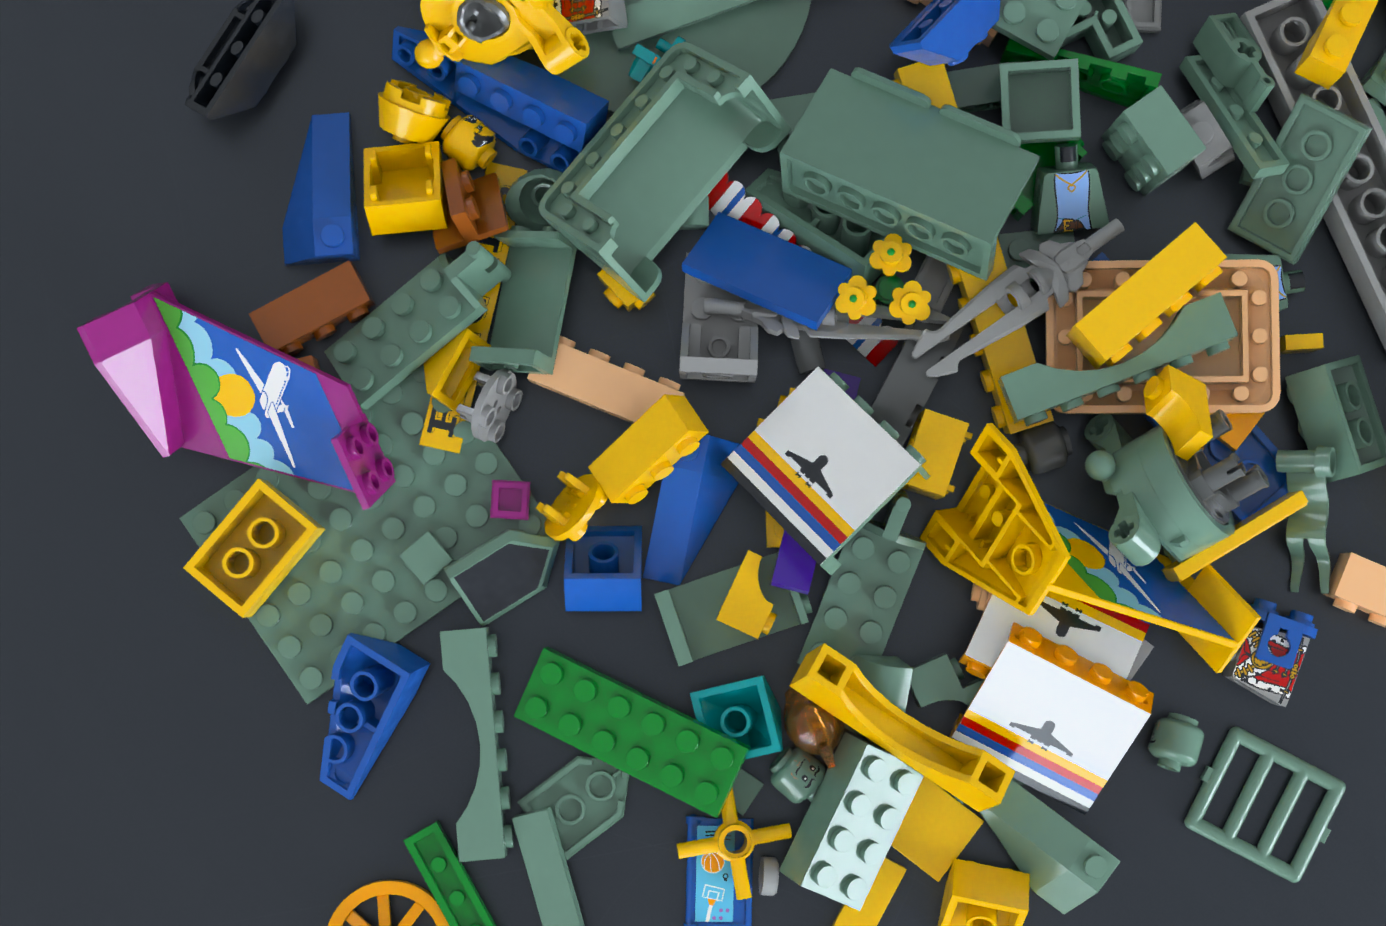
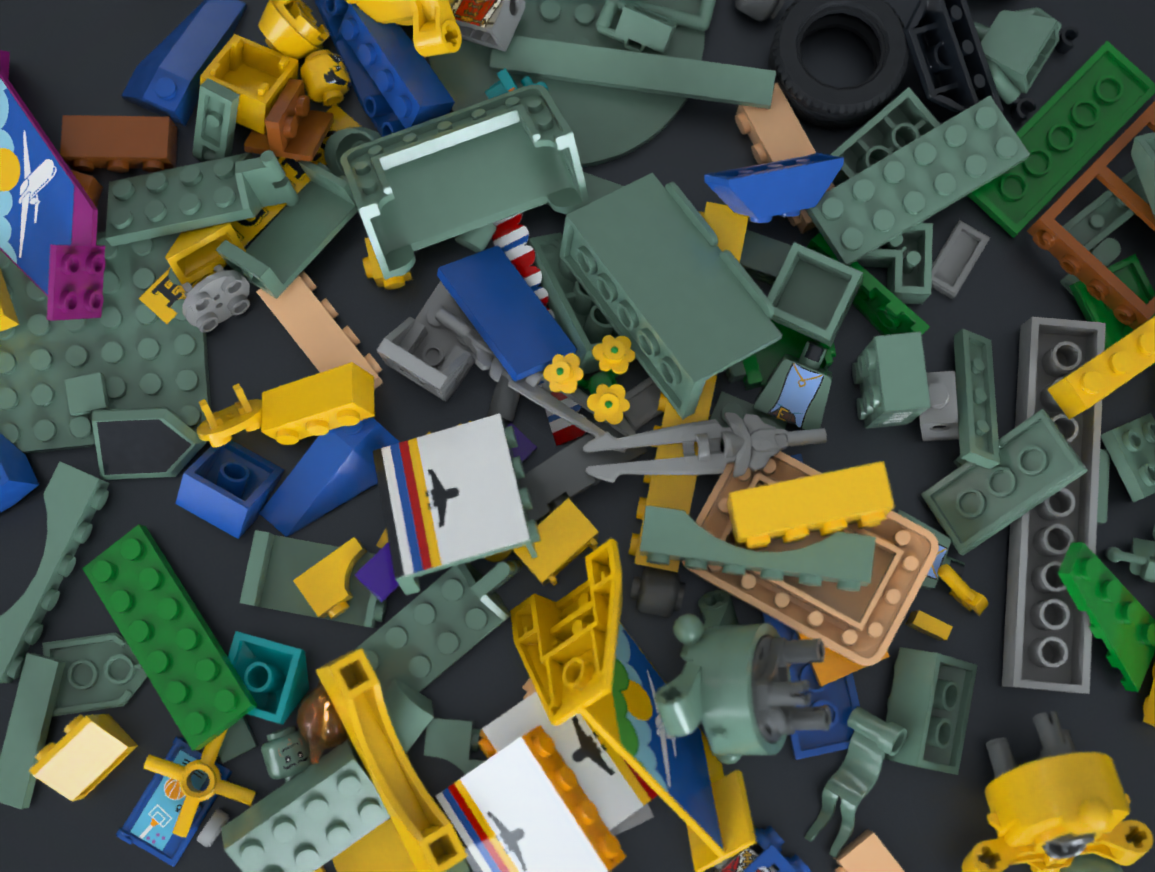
camera: 30 degrees right, 5 degrees down
magenta tile [490,480,531,520] -> none
yellow arch [1143,364,1213,461] -> none
yellow tile [1162,490,1309,582] -> none
sand green piece [1192,13,1275,113] -> none
none -> slope [29,714,138,801]
none -> sand green plate [192,78,240,162]
none -> yellow bar [937,564,989,616]

